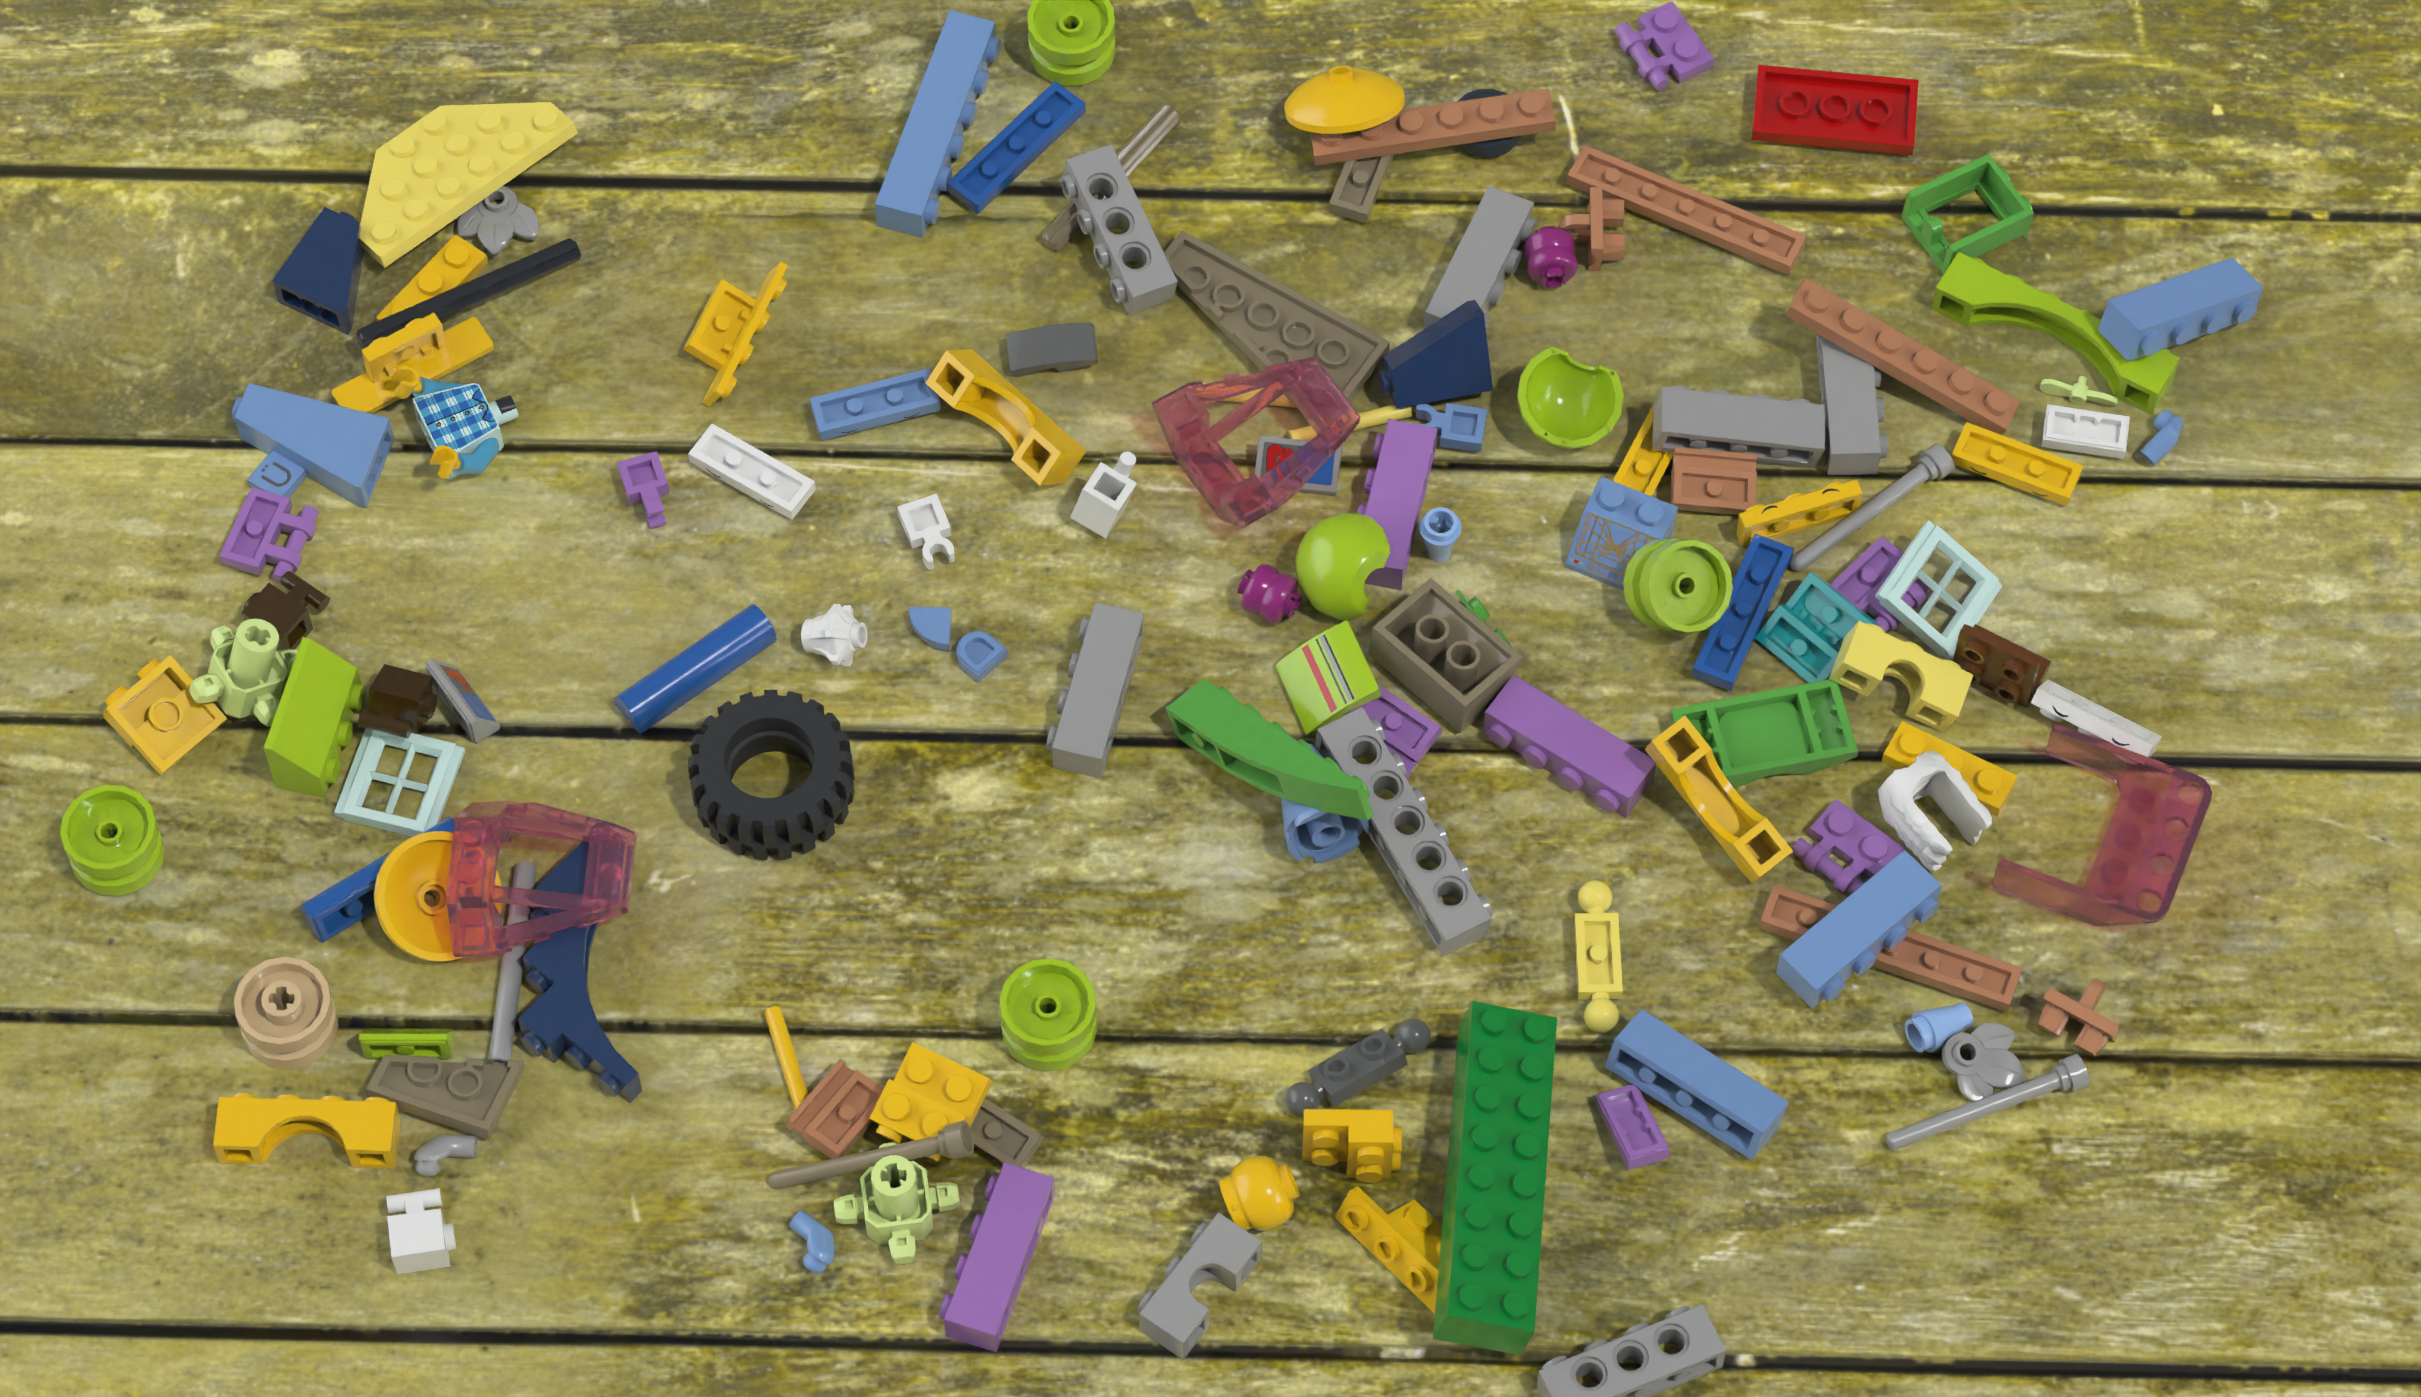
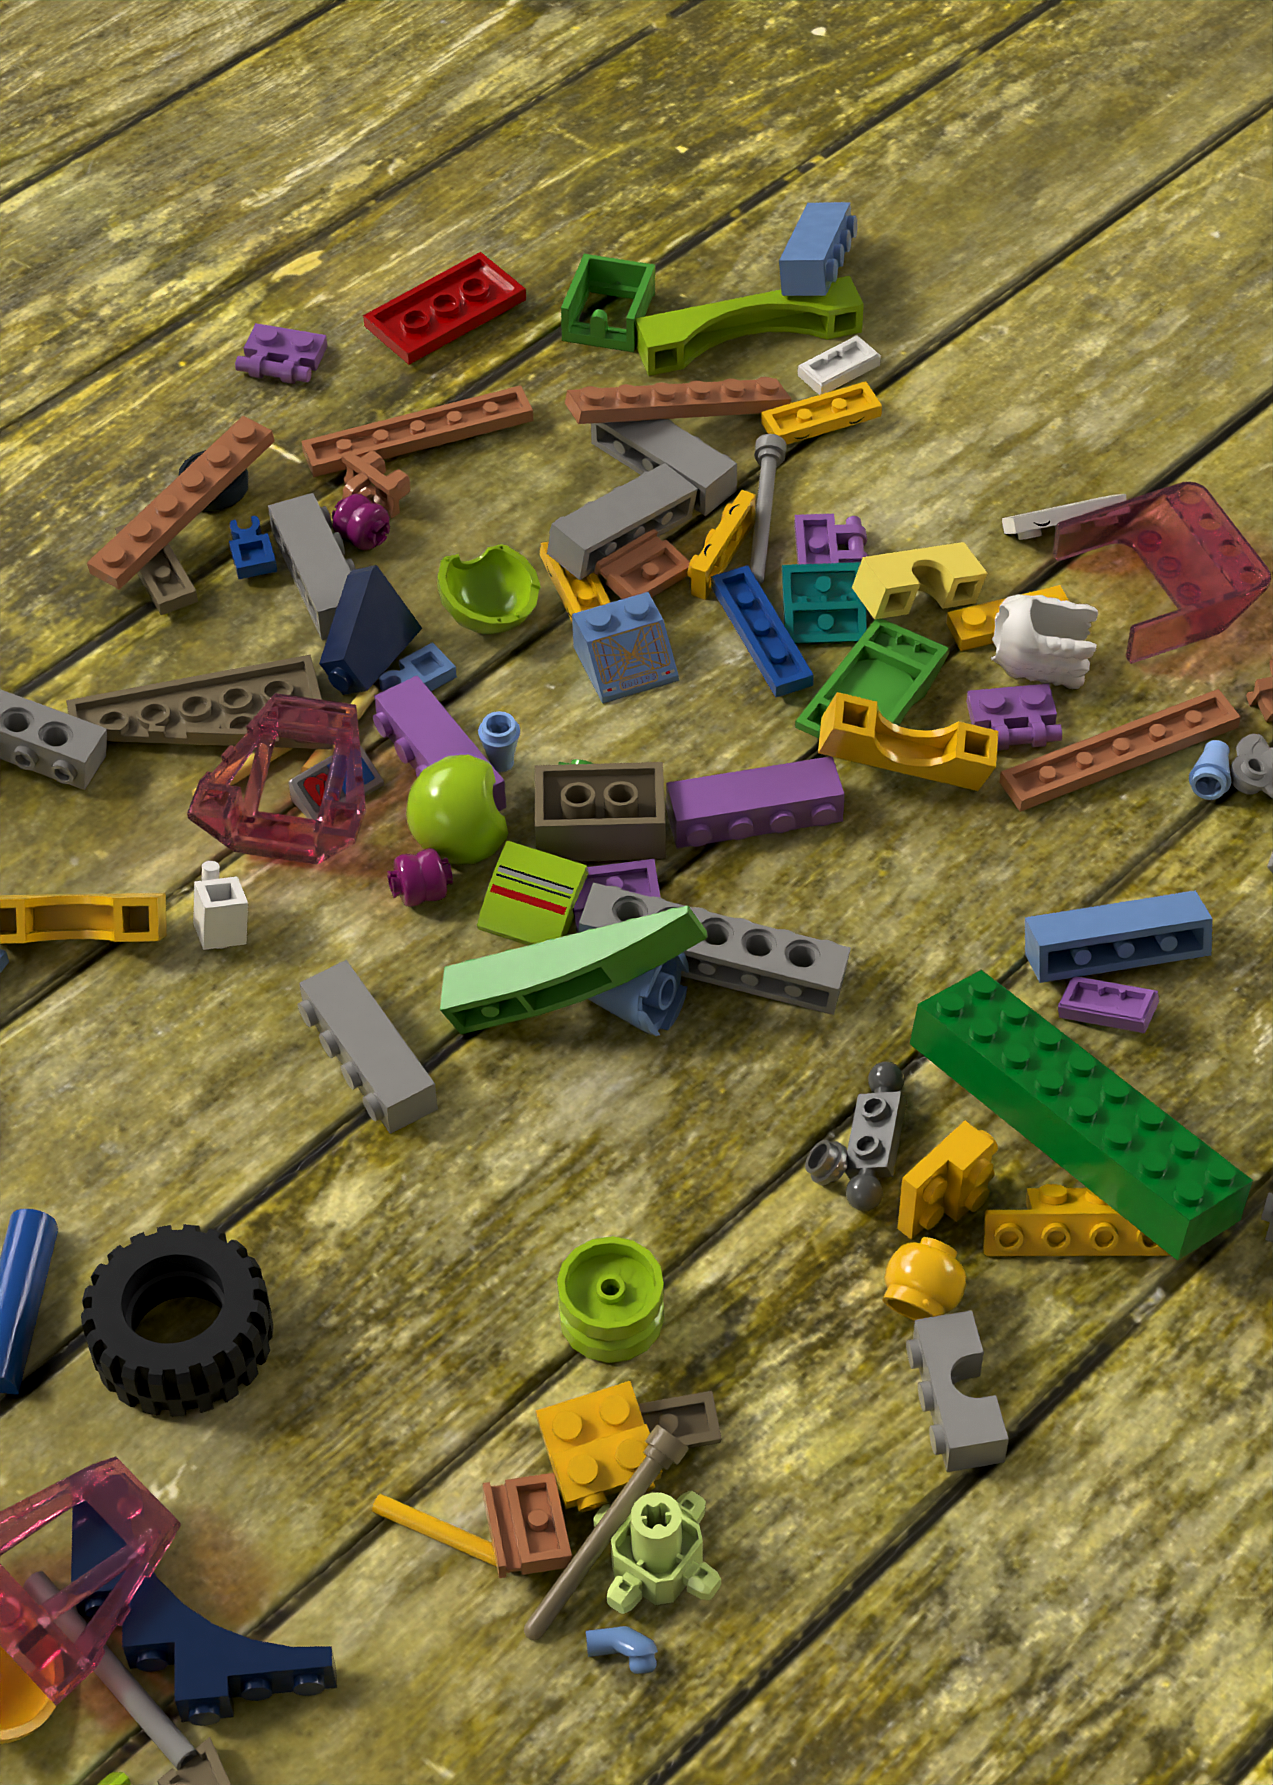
camera: 45 degrees left, 10 degrees down
white rock [801,604,868,666] -> none
white plate [897,494,955,570] -> none
medium blue tile [909,607,952,652] -> none
medium lavender brick [939,1162,1055,1352] -> none
medium blue tile [956,631,1008,683] -> none
dark grey slope [1006,322,1098,377] -> none
yellow dish [1284,66,1405,134] -> none
light yellow plate [1574,880,1623,1033] -> none
lime wheel [1623,538,1733,633] -> none
medium blue brick [1776,850,1942,1009] -> none
light aqua piece [1875,521,2003,661] -> none
reddish brown bracket [1953,624,2051,708] -> none
yellowish green piece [2040,376,2118,406] -> none
medium blue arm [2140,410,2184,466] -> none
none -> blue plate [229,516,277,580]
none -> flat silver plate [805,1140,848,1186]

